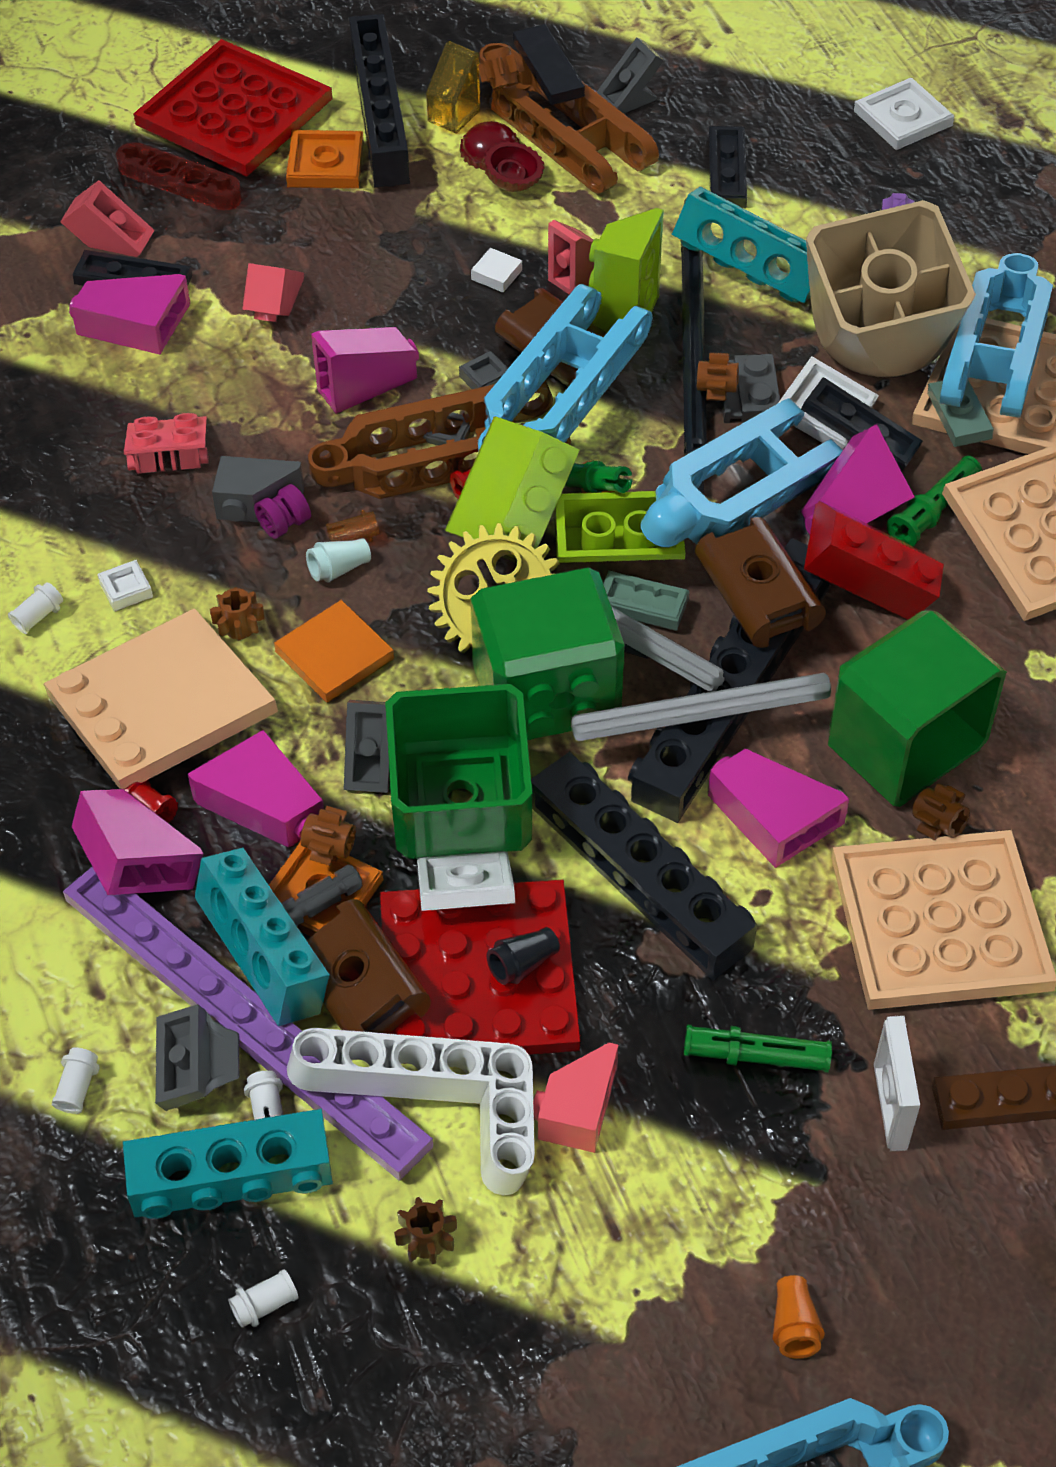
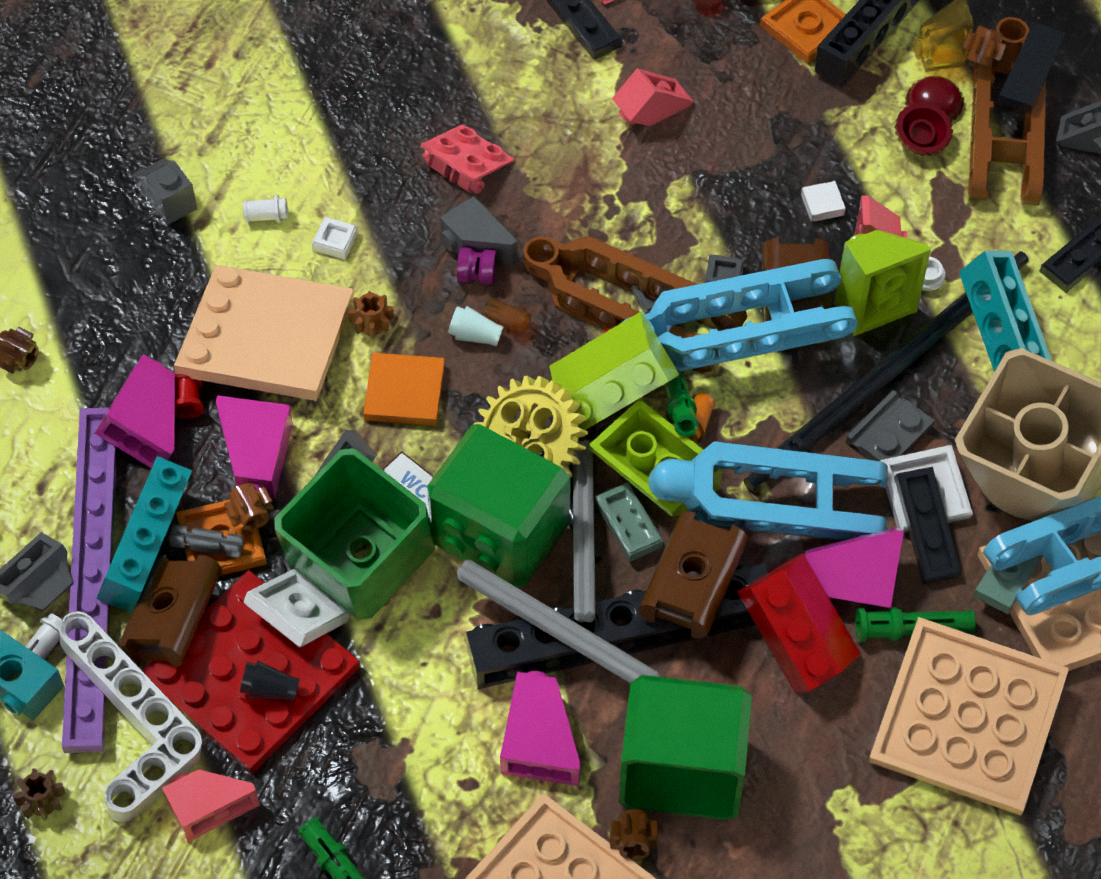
camera: 45 degrees right, 5 degrees up
dark pink slope [69,274,191,355] -> none
dark pink slope [311,327,419,414] -> none
black brick [531,751,757,981] -> none
dark orange gear [697,353,739,401] -> none

